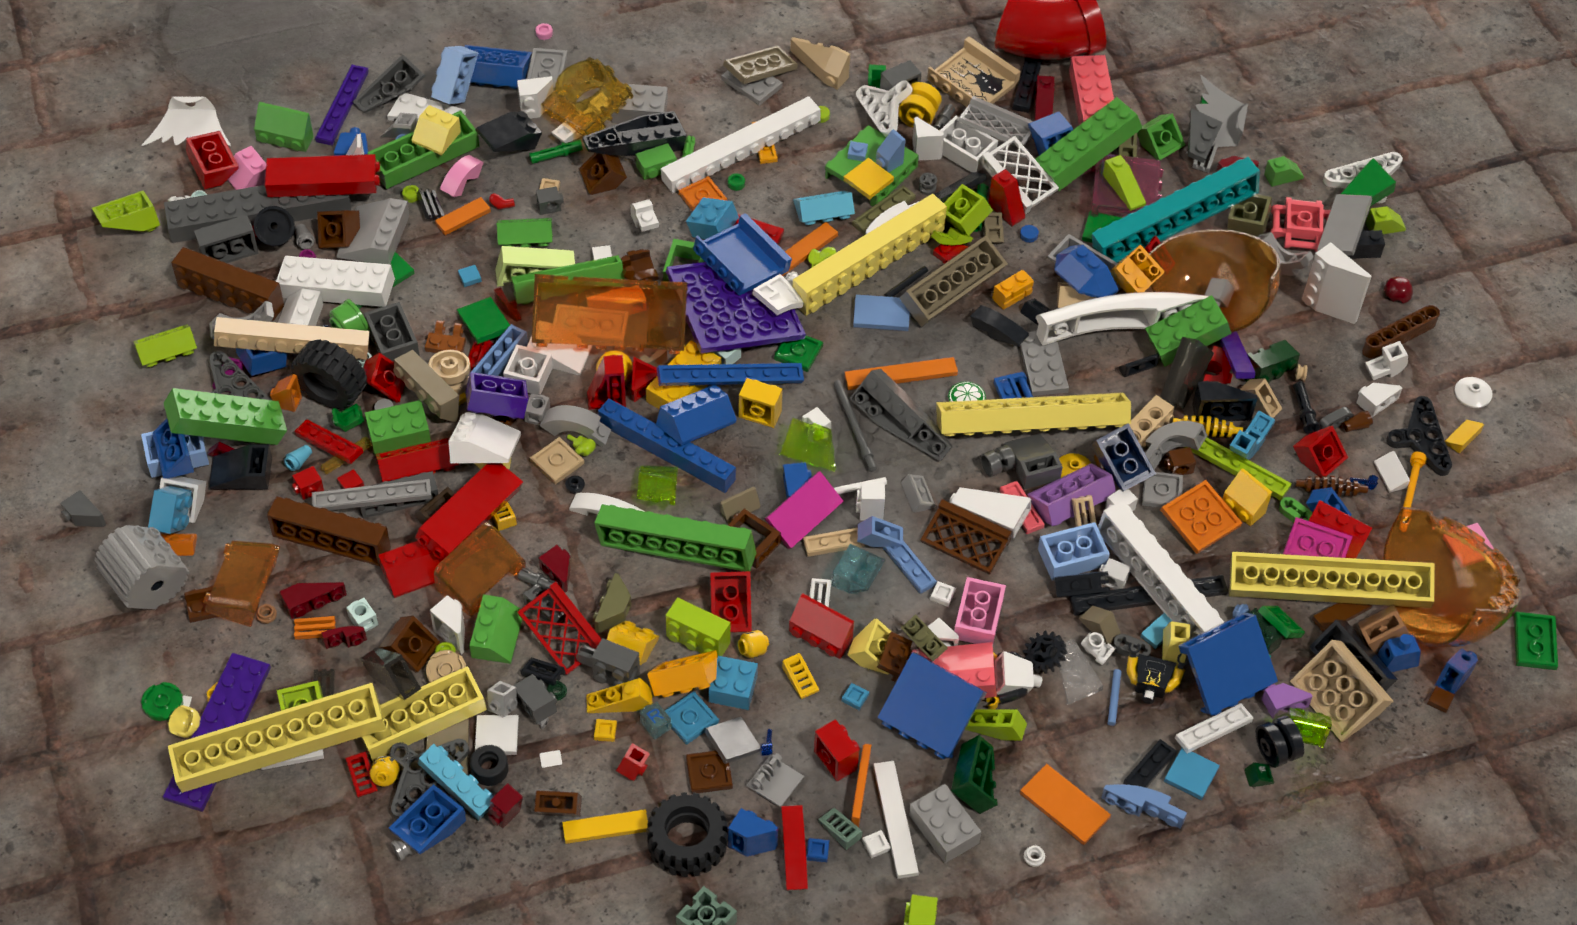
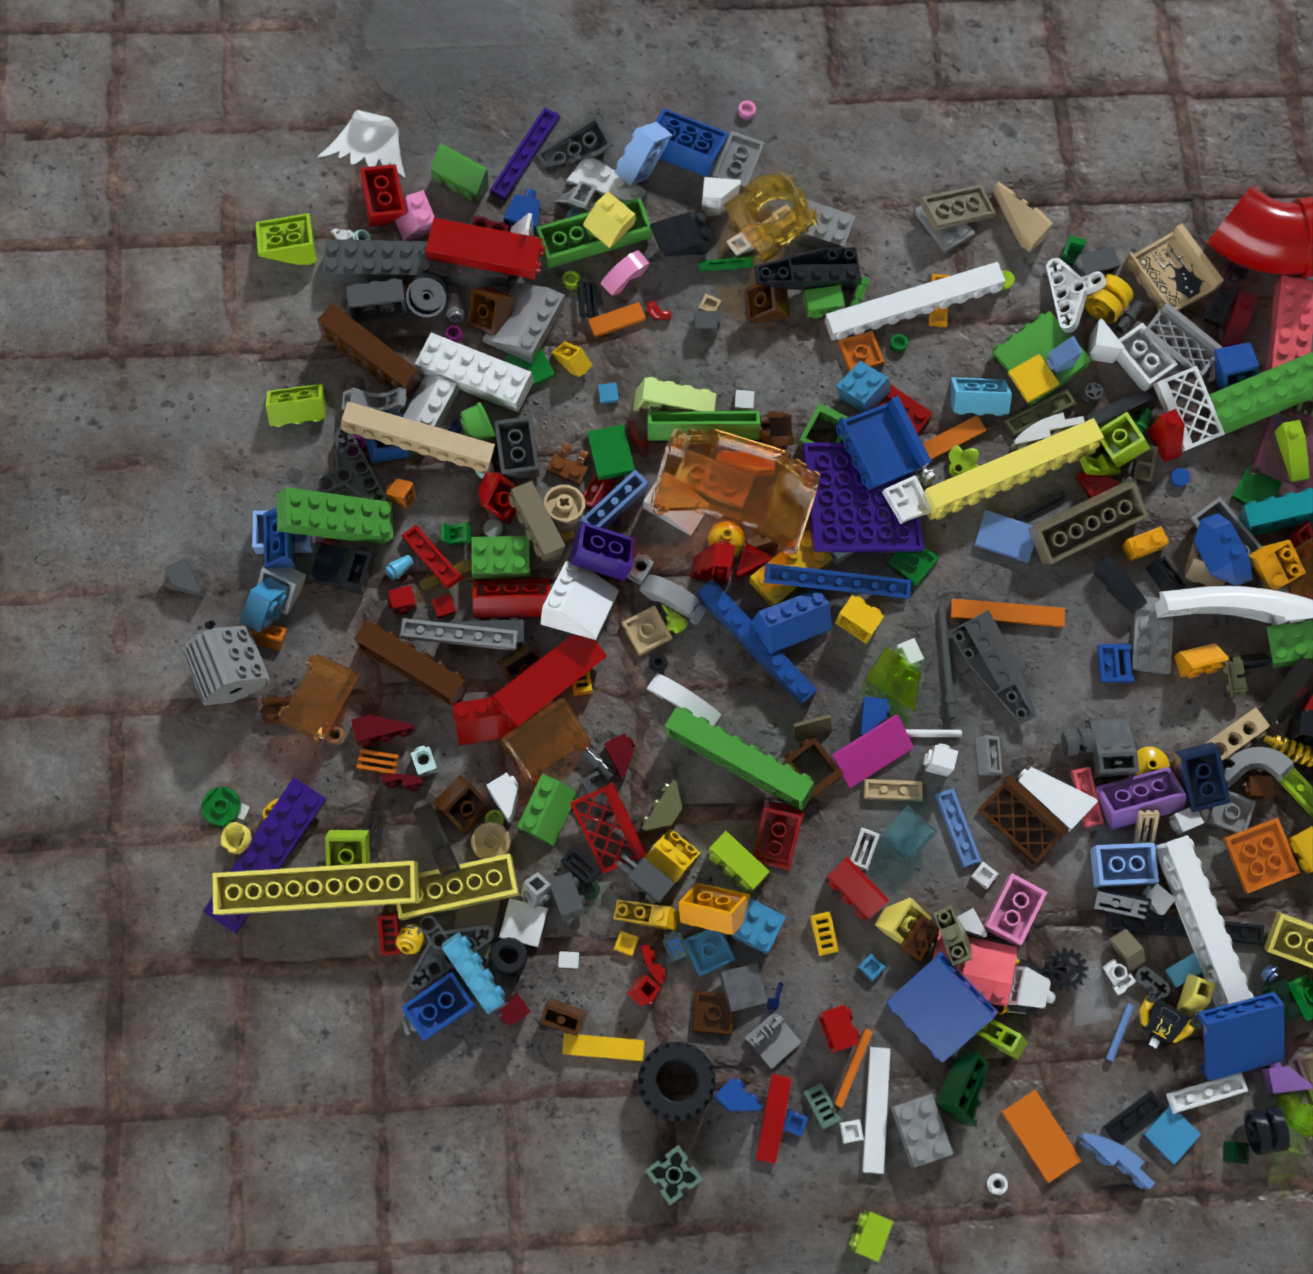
camera: 10 degrees right, 20 degrees up
black tyre [291,339,367,410] -> none
bright green slope [497,218,553,247] -> none
white brick [503,344,553,395] -> none
white brick [631,199,659,232] -> none
clear neon green slope [637,466,678,505] -> none
yellow head [738,630,769,658] -> none
medium blue plate [847,141,868,161] -> none
medium blue slope [857,516,903,547] -> none
light yellow brick [936,393,1131,436] -> none
dish [948,382,986,402] -> none
none -> yellow slope [551,341,593,377]
none -> red slope [641,945,667,986]
none -> light orange slope [1174,643,1229,679]
none -> olive hinge [1223,656,1248,698]

